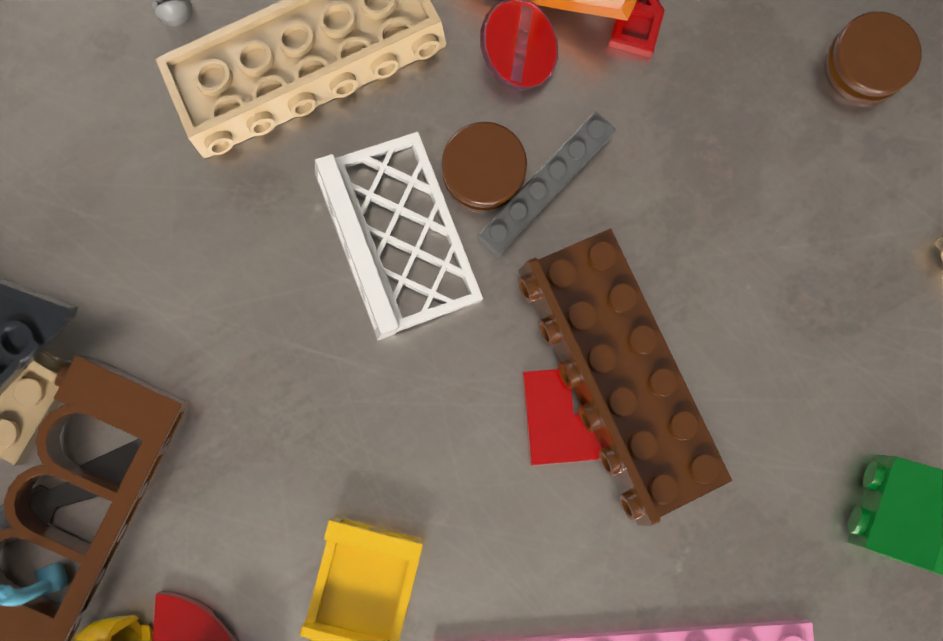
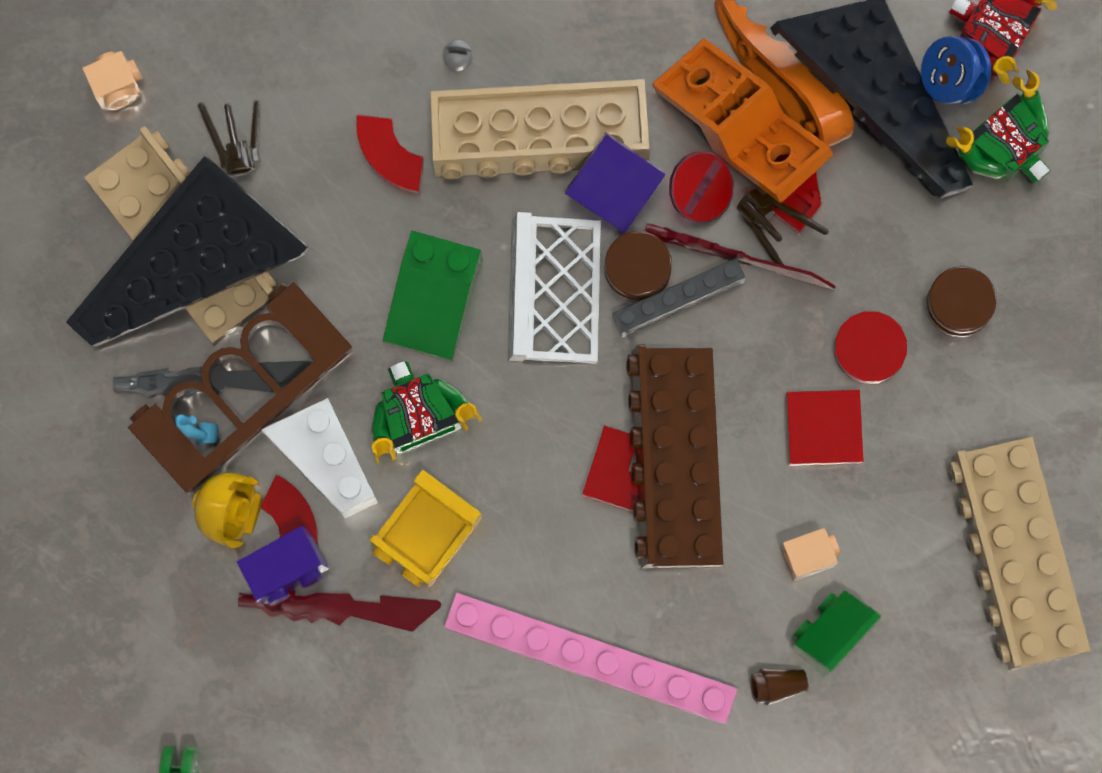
camera: 25 degrees right, 5 degrees down
none -> white wedge [261,398,378,519]
none -> red tile [356,115,424,194]
none -> torso [371,361,482,464]
none -> green slope [382,230,483,361]
none -> dark purple tile [565,132,666,233]
none -> dark red sword [645,223,836,290]
none -> dark brown plant [737,189,829,265]
none -> reddish brown cone [750,669,808,706]
none -> light nougat brick [781,528,841,582]
none -> red tile [786,390,864,466]
none -> red tile [834,311,907,384]

